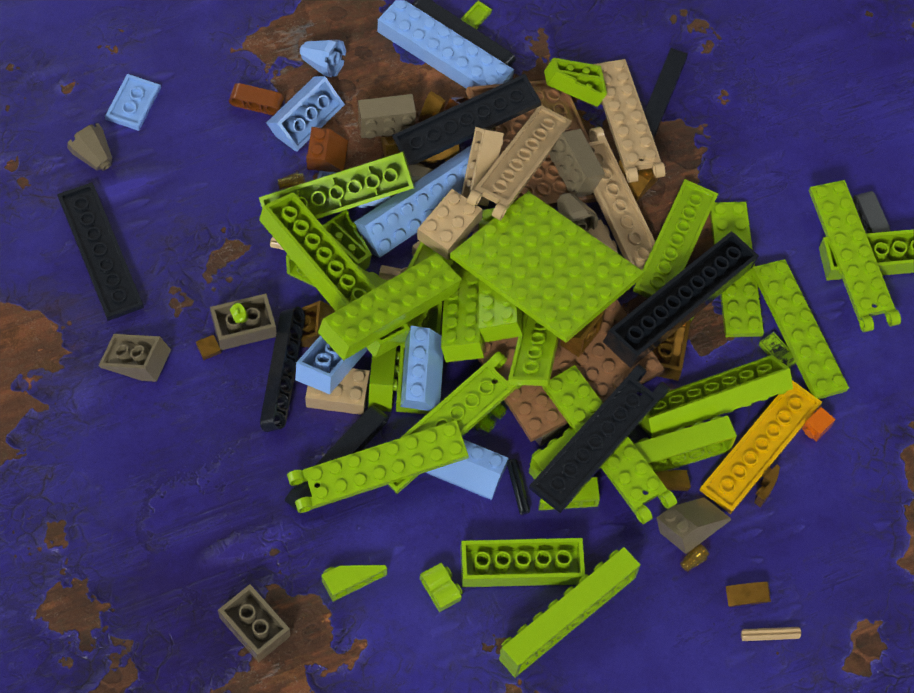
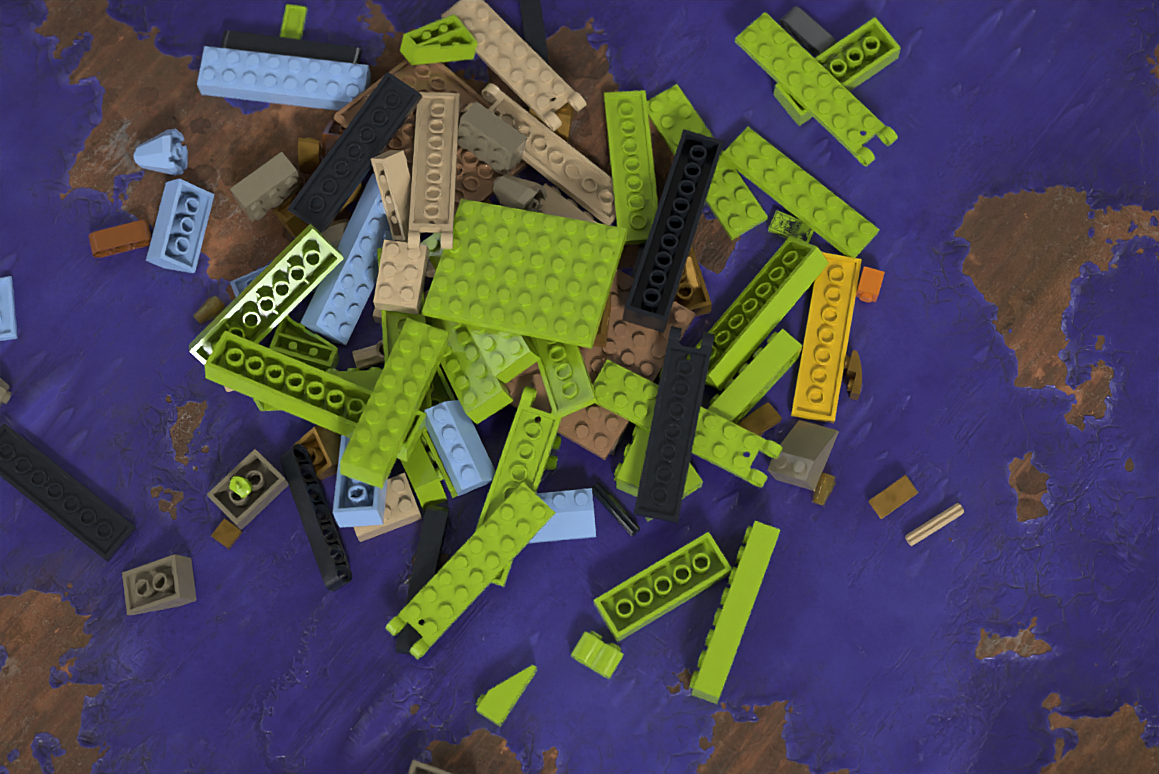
camera: 20 degrees left, 10 degrees up
dark orange slope [307,127,348,172] -> none

